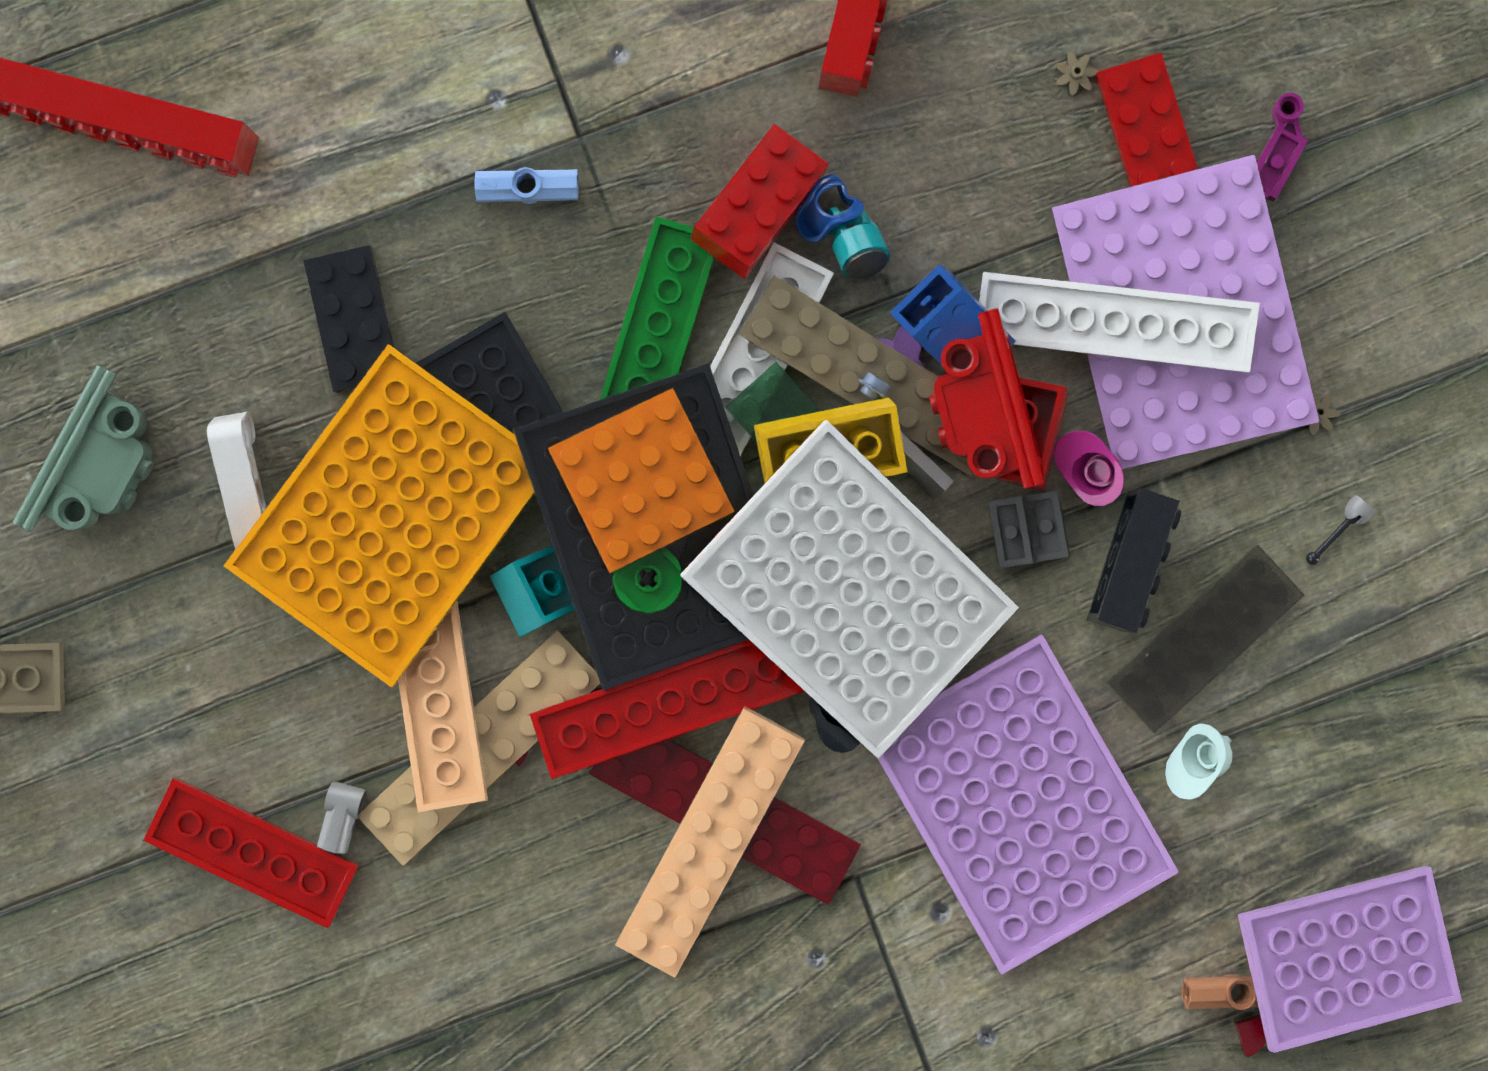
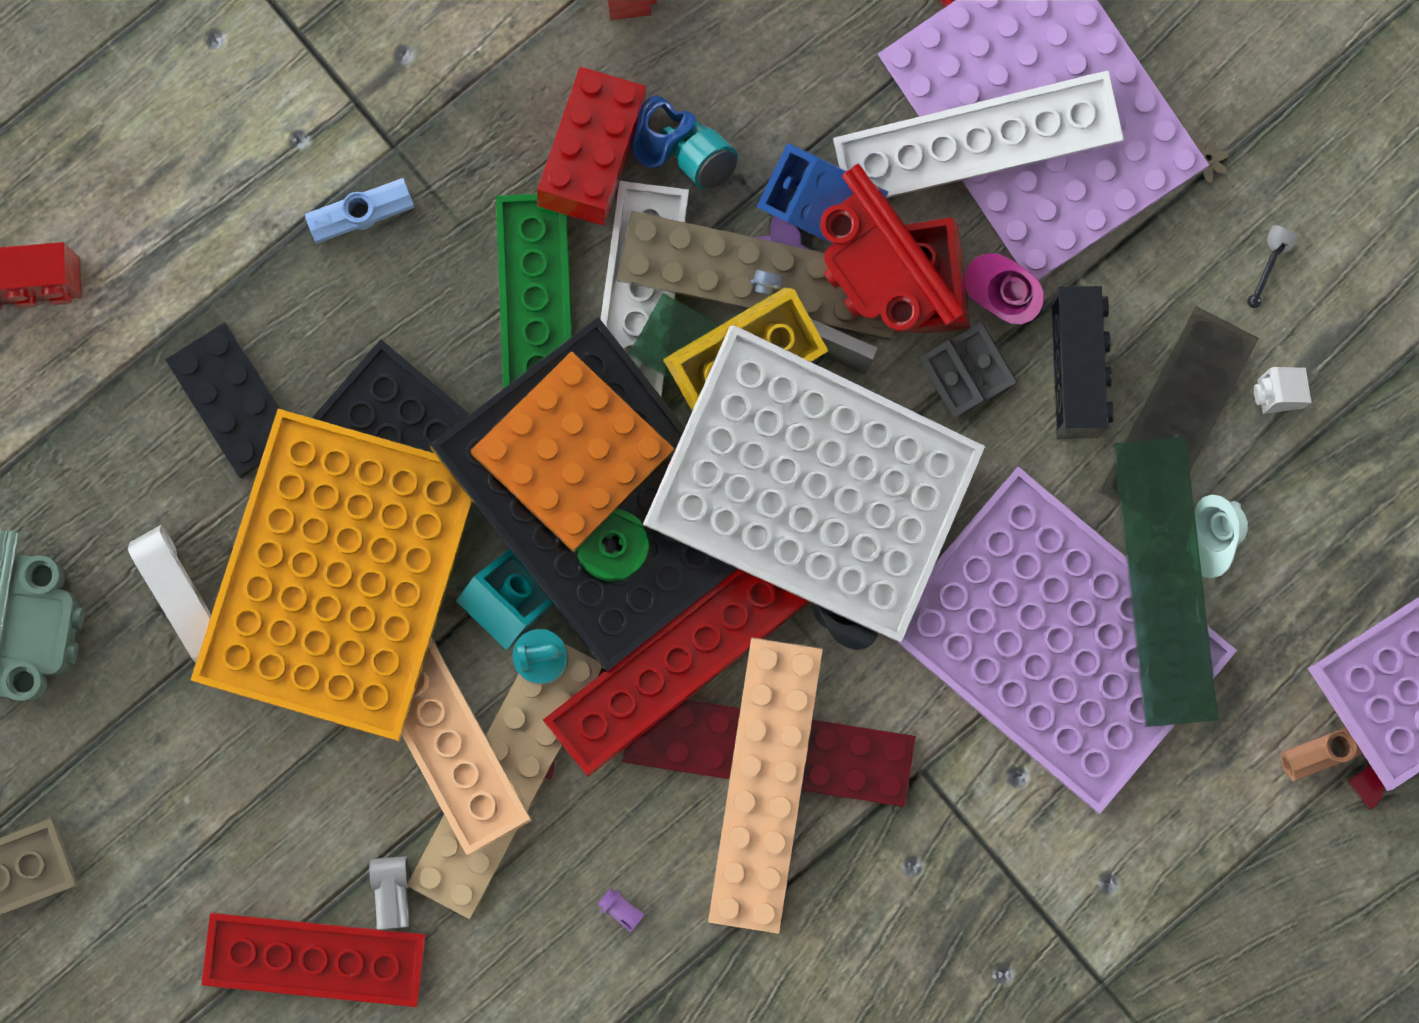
camera: 15 degrees left, 5 degrees down
none -> teal piece [513,629,568,685]
none -> medium lavender pin [597,888,645,932]
none -> clear green plate [1113,436,1218,727]
none -> white slope [1254,367,1312,414]

